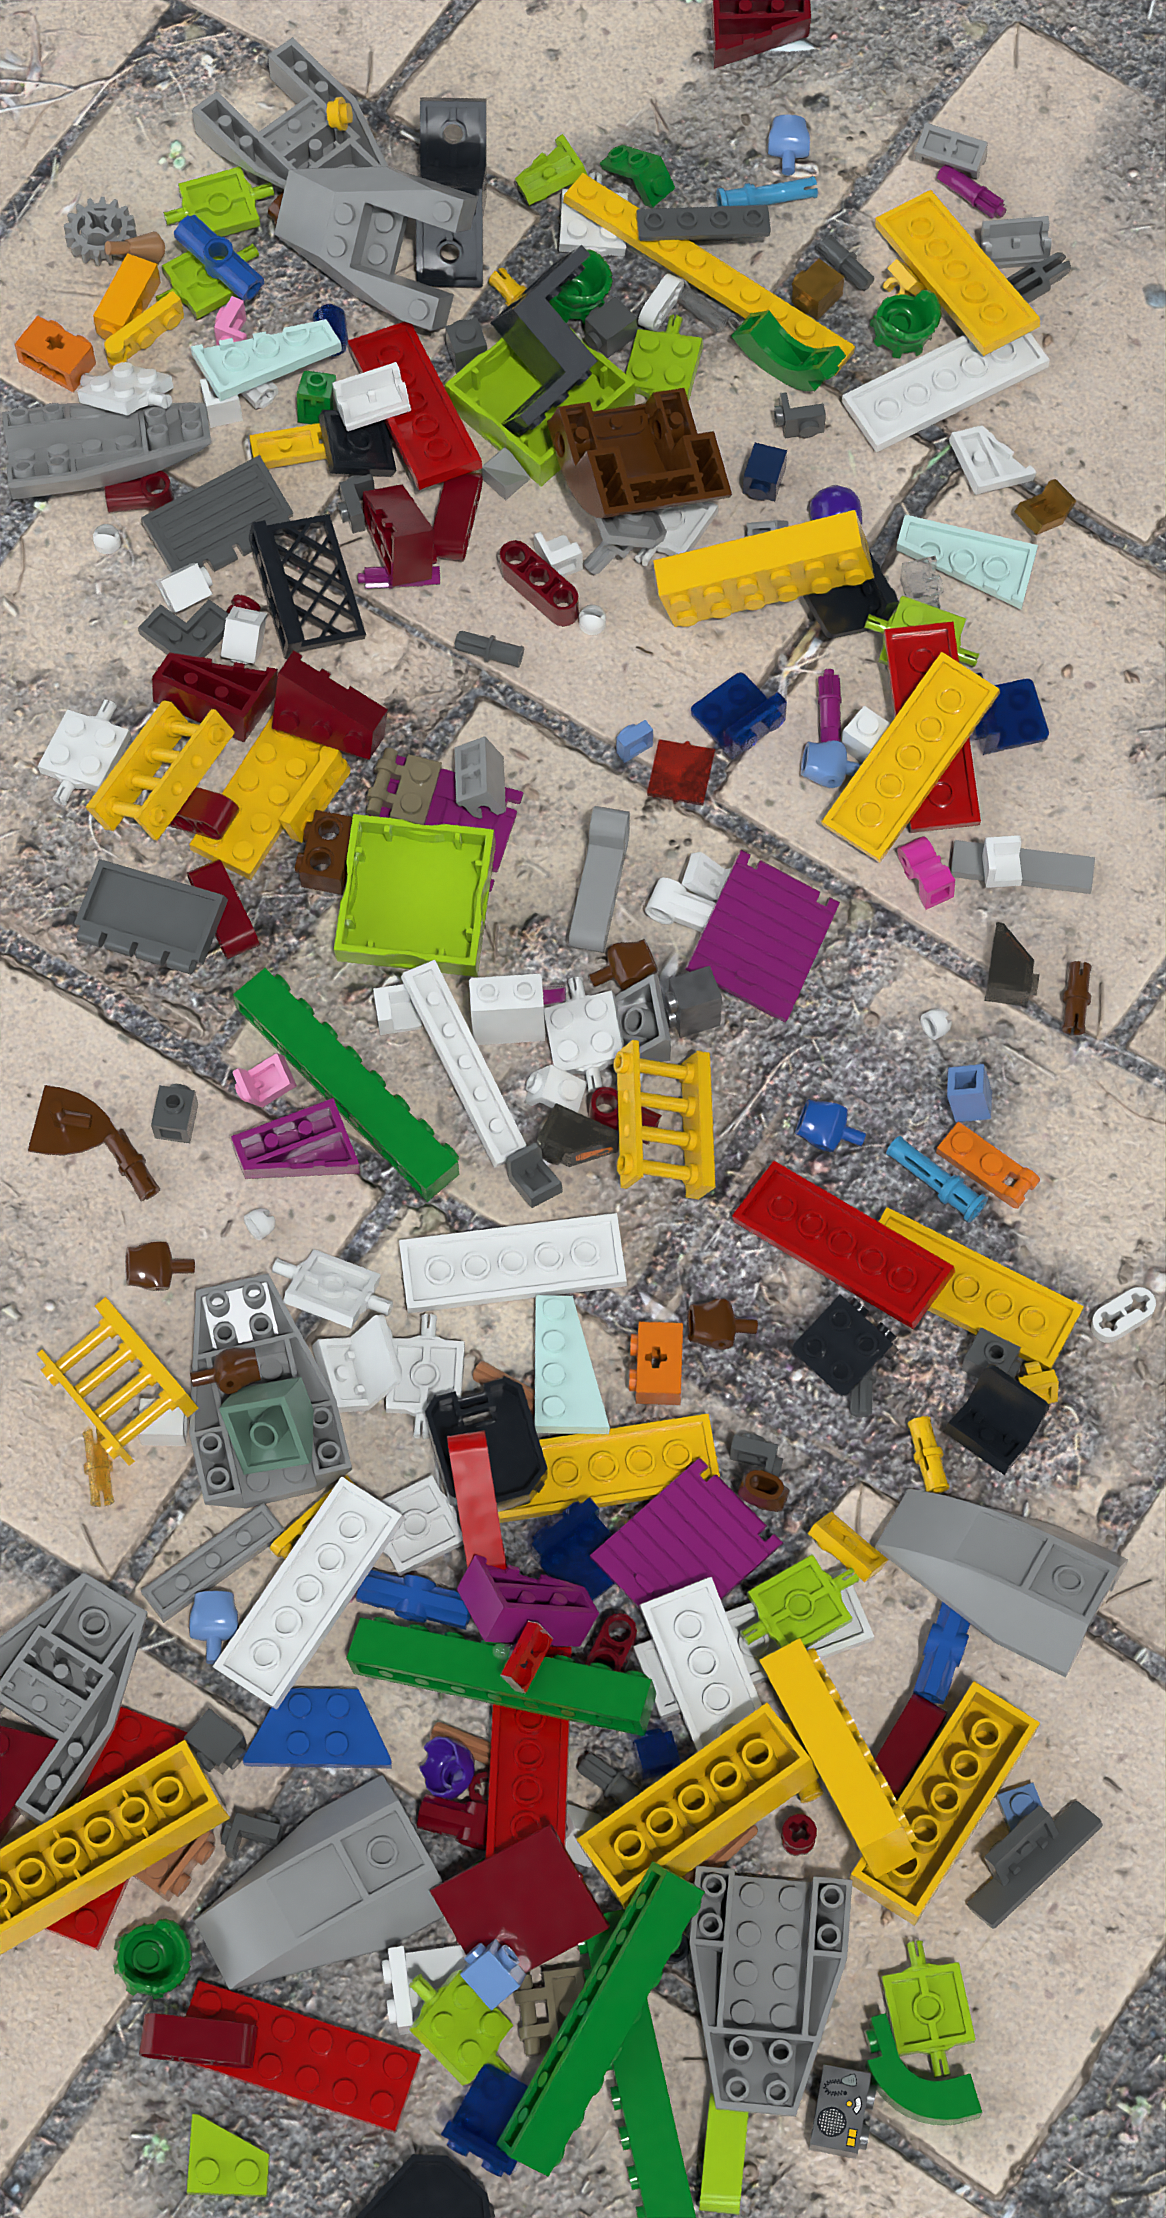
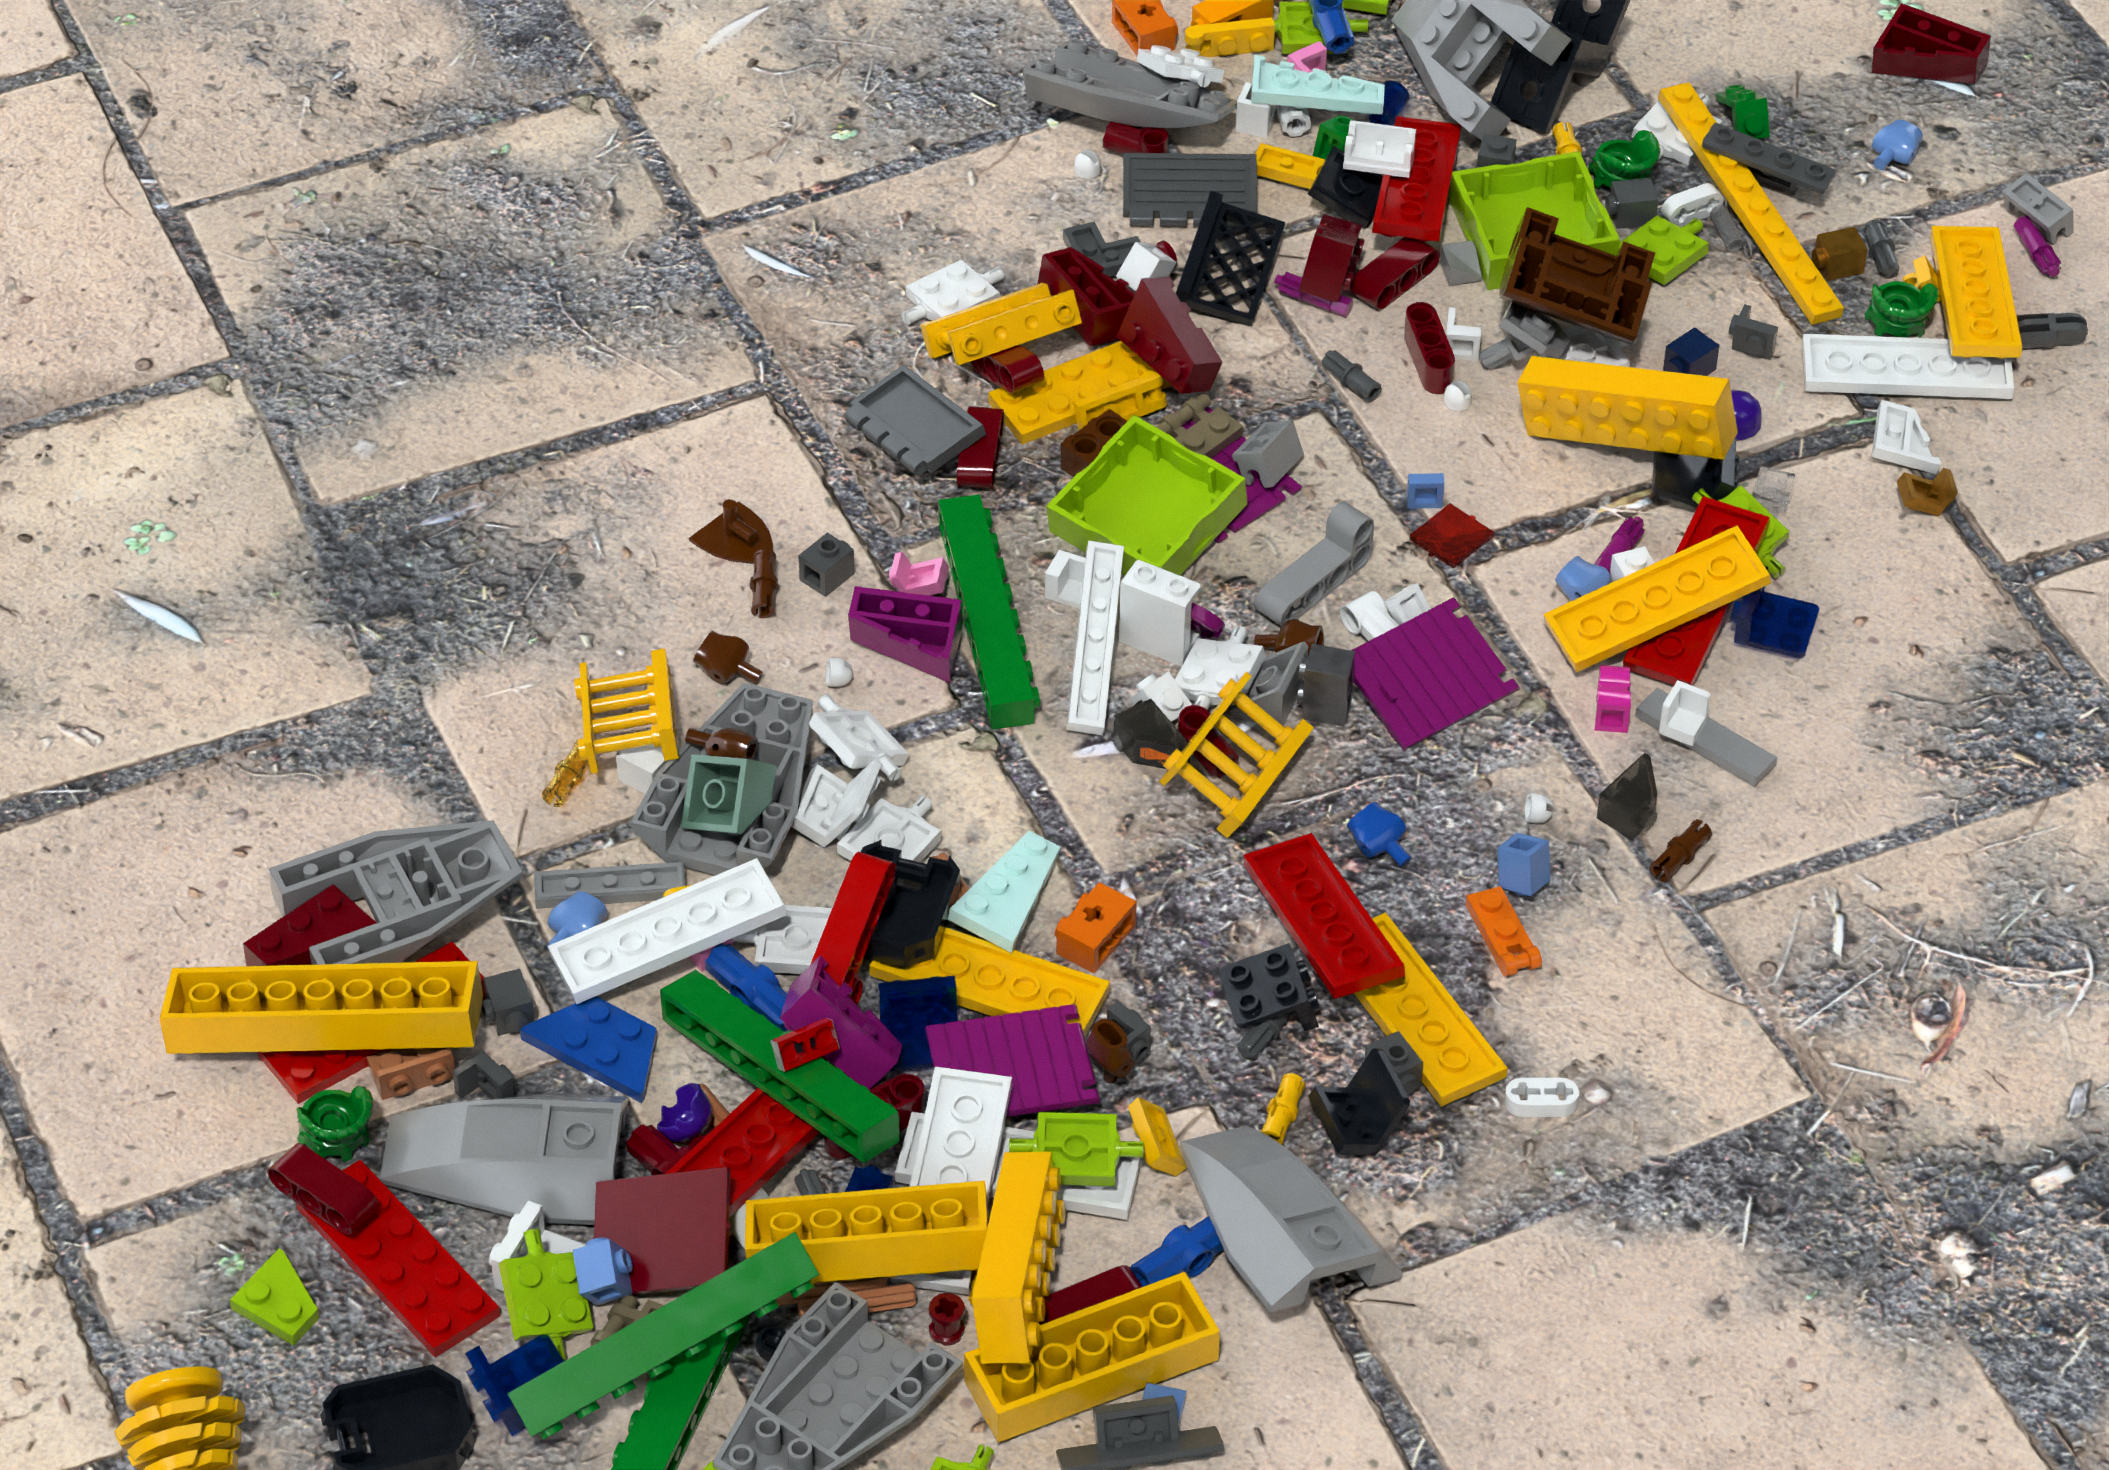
camera: 30 degrees right, 20 degrees down
white brick [155,563,213,613] -> none
dark grey bracket [337,474,375,534] -> none
white plate [399,1213,627,1314] -> none
black bracket [490,245,597,436] -> none
dark grey bracket [507,1143,563,1208] -> none
lime wing [515,134,588,205] -> none
reddish brown piece [687,1299,758,1350] -> none
clear blue bracket [691,672,787,760] -> none
dark azure pin [716,176,818,206] -> none
green arch [731,310,846,391] -> none
dark azure pin [886,1136,989,1223] -> none
light aqua wing [896,515,1038,610] -> none
light grey hinge [980,216,1051,269] -> none
yellow tile [1018,1361,1059,1404] -> none

